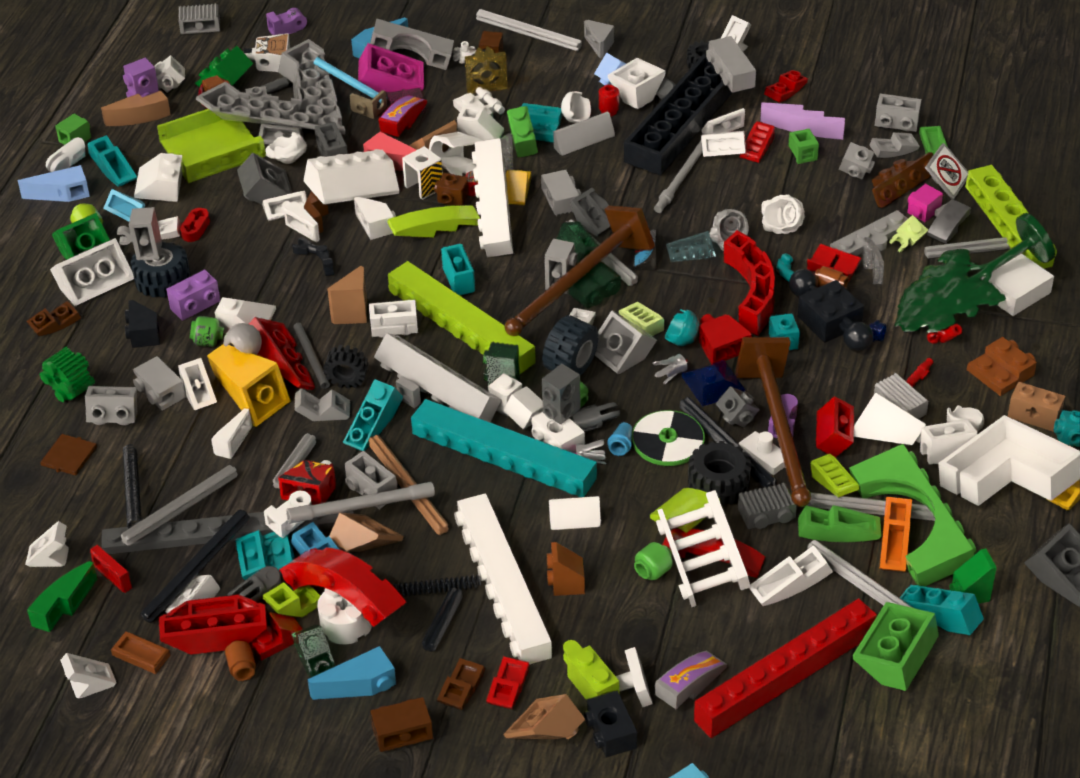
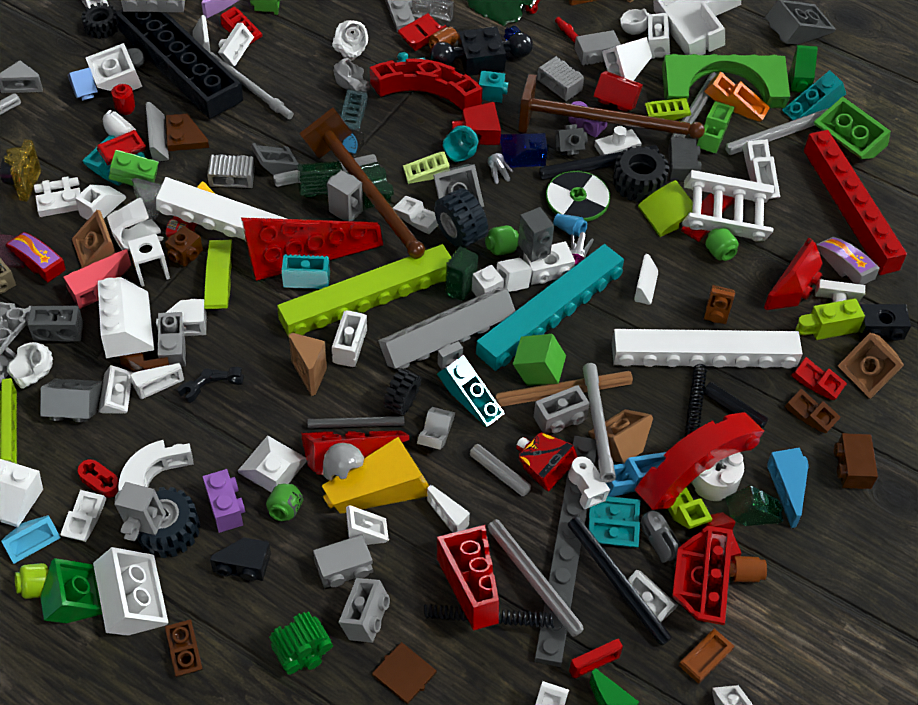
camera: 75 degrees left, 10 degrees up
none -> red tile [97,130,146,165]
none -> white arch [119,440,194,490]
none -> light grey slope [158,312,186,367]
none -> reddish brown wing [166,114,209,151]
none -> red wing [241,217,383,281]
none -> red wedge [437,525,499,630]
none -> bright green head [513,334,566,386]
none -> light grey brick [537,56,584,101]
none -> red wedge [764,237,823,310]

